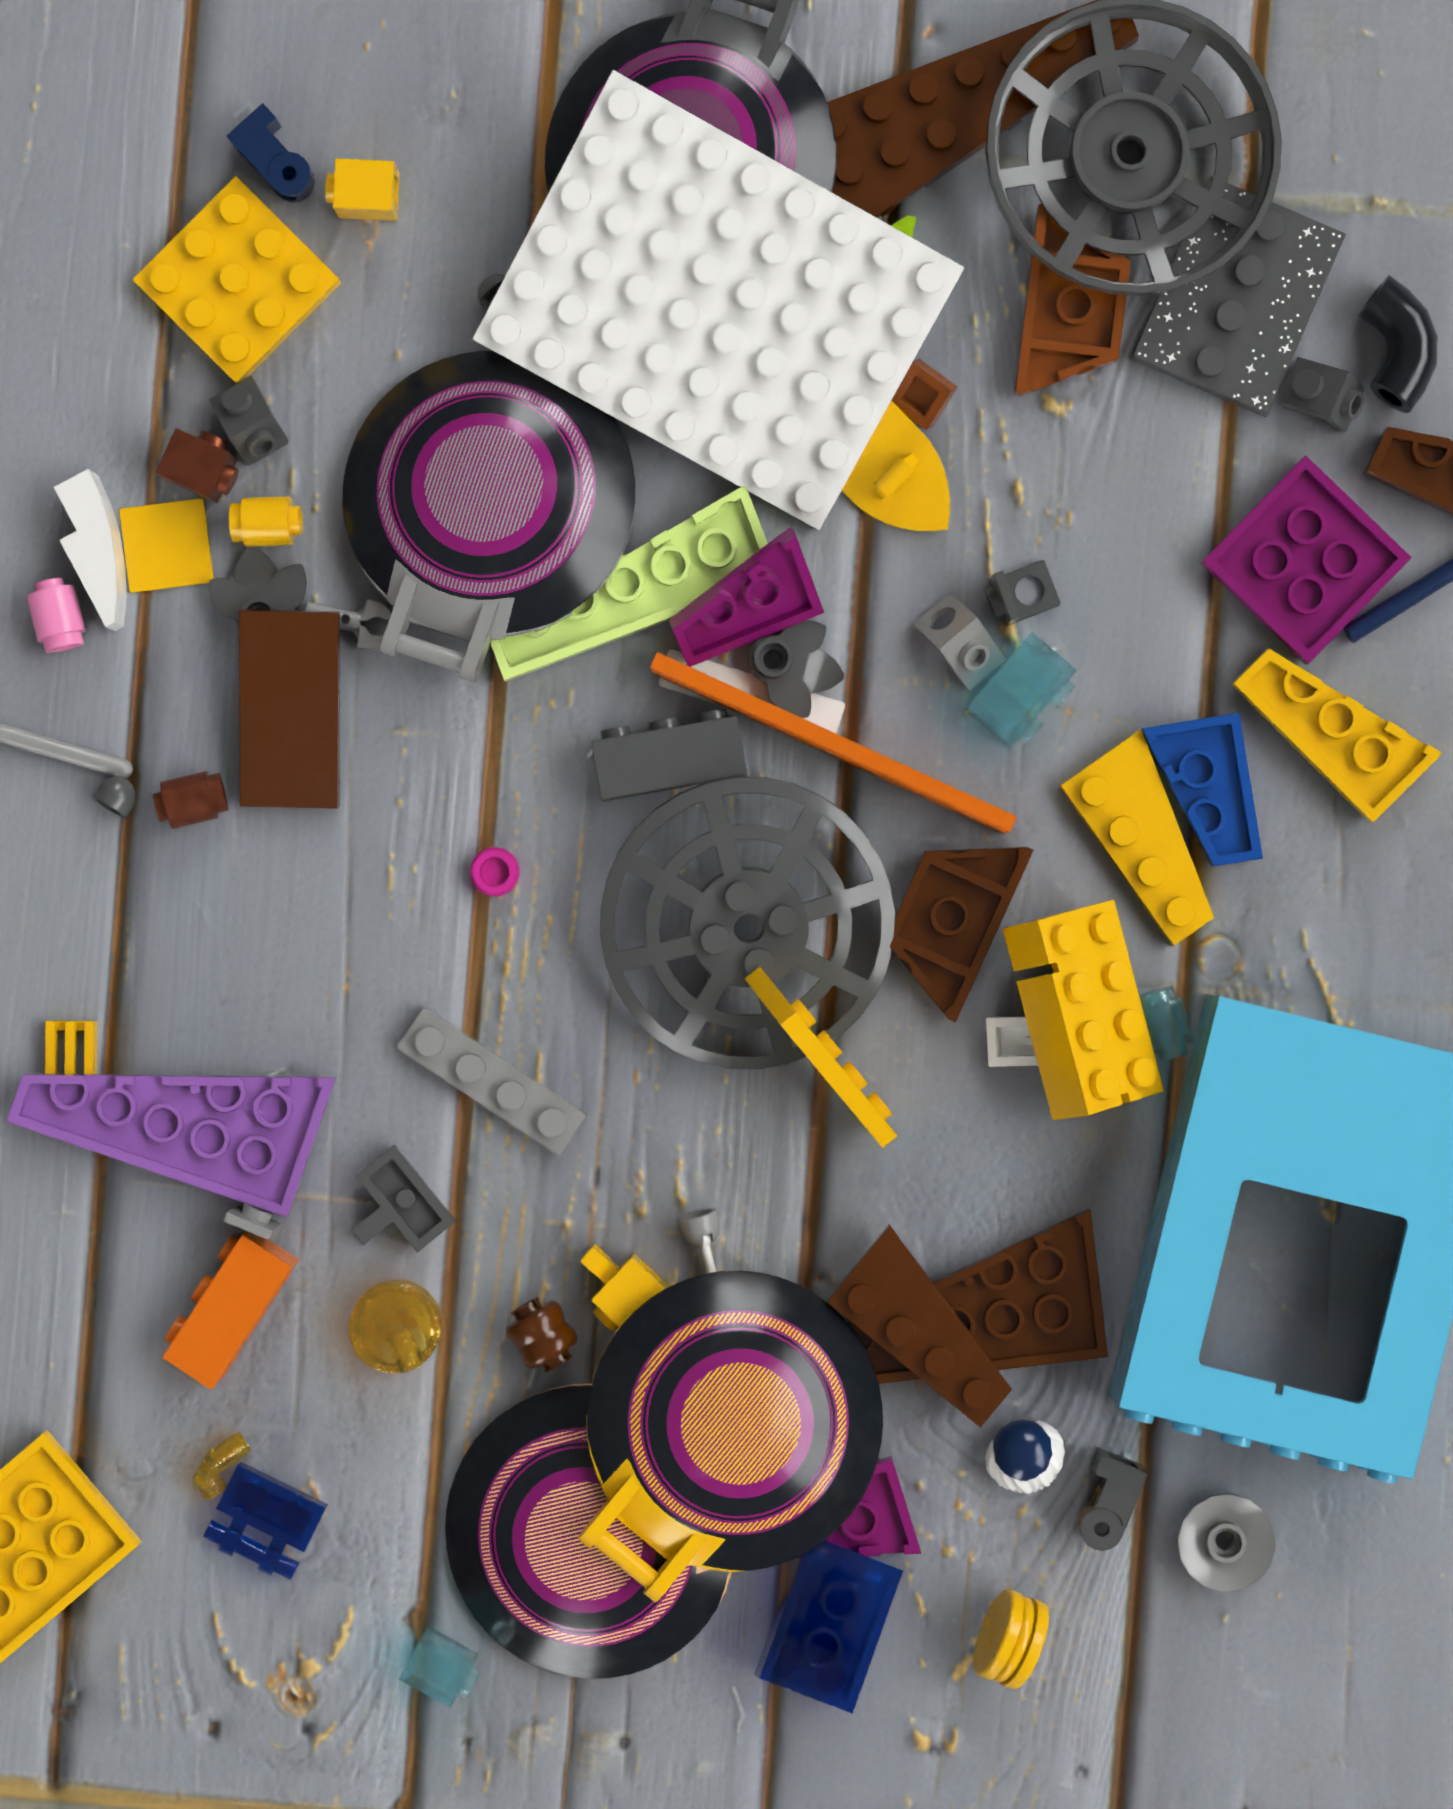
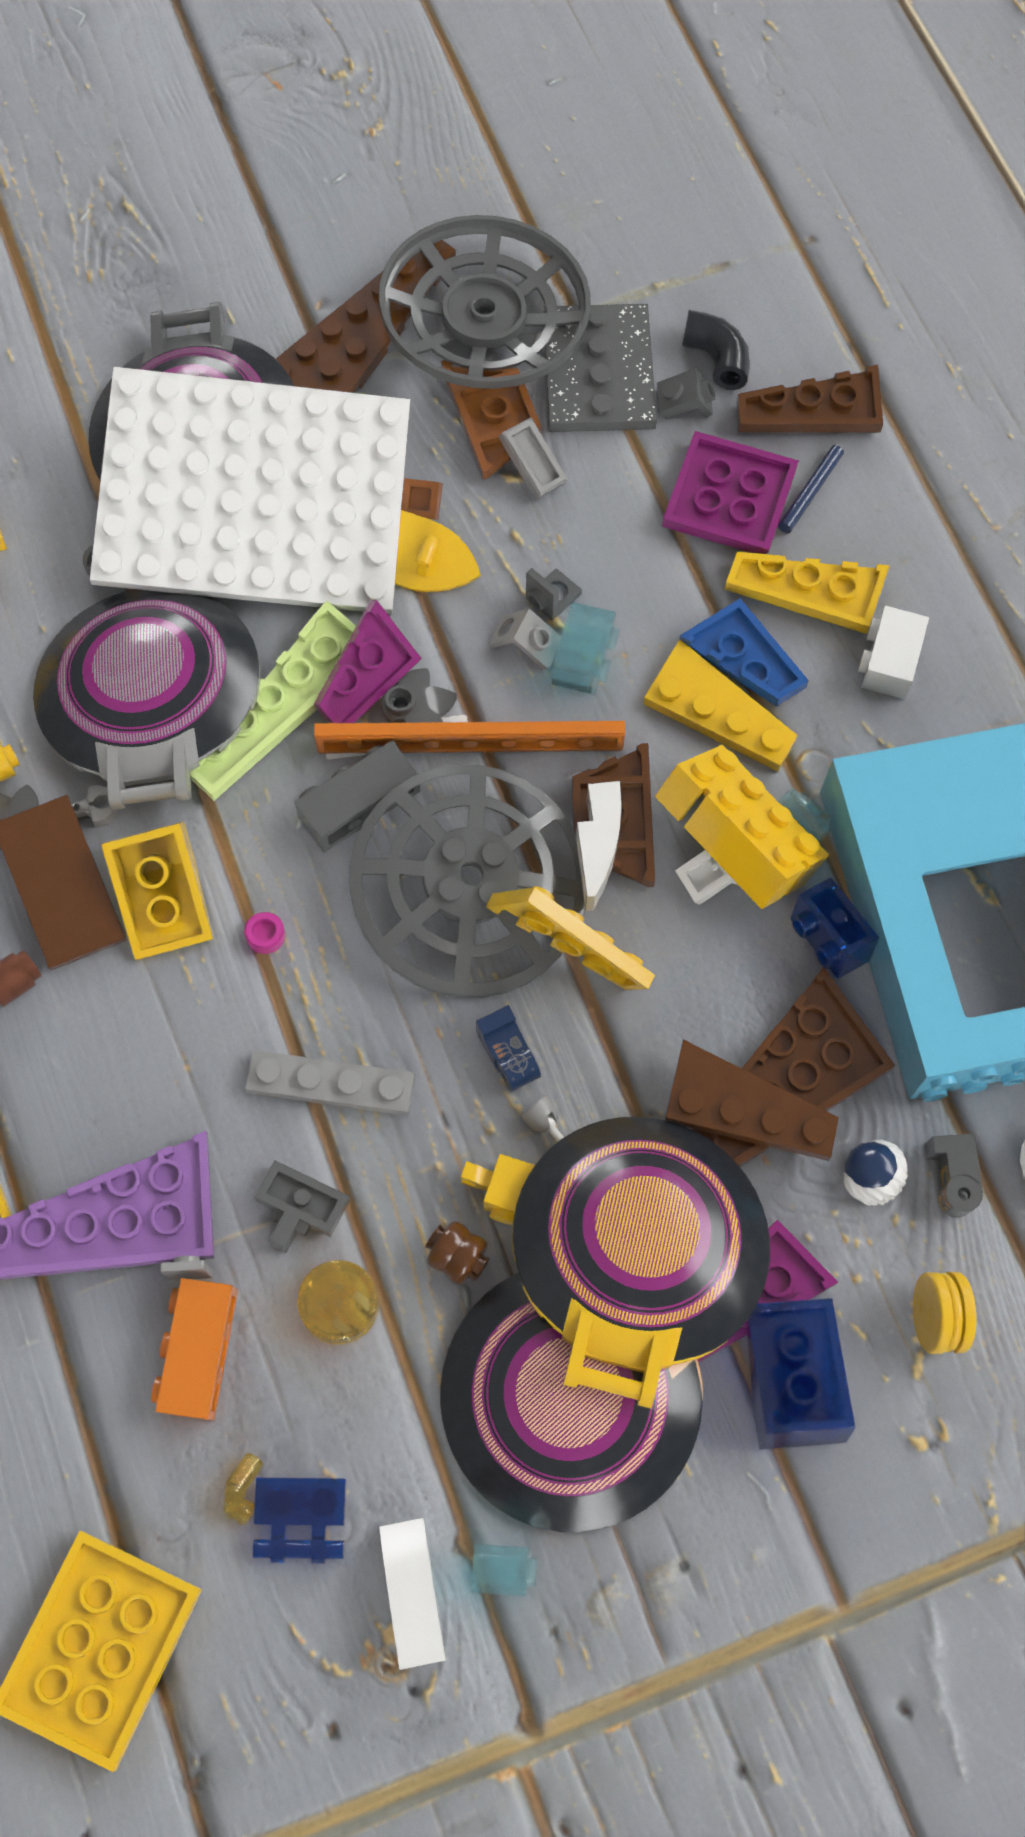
camera: 35 degrees left, 20 degrees down
none -> yellow slope [101,821,213,960]
none -> white slope [379,1518,447,1670]
none -> dark blue leg [476,1005,541,1092]
none -> light grey tile [498,417,569,500]
none -> white slope [576,781,621,911]
none -> clear blue brick [790,877,880,979]
none -> white brick [858,605,929,699]

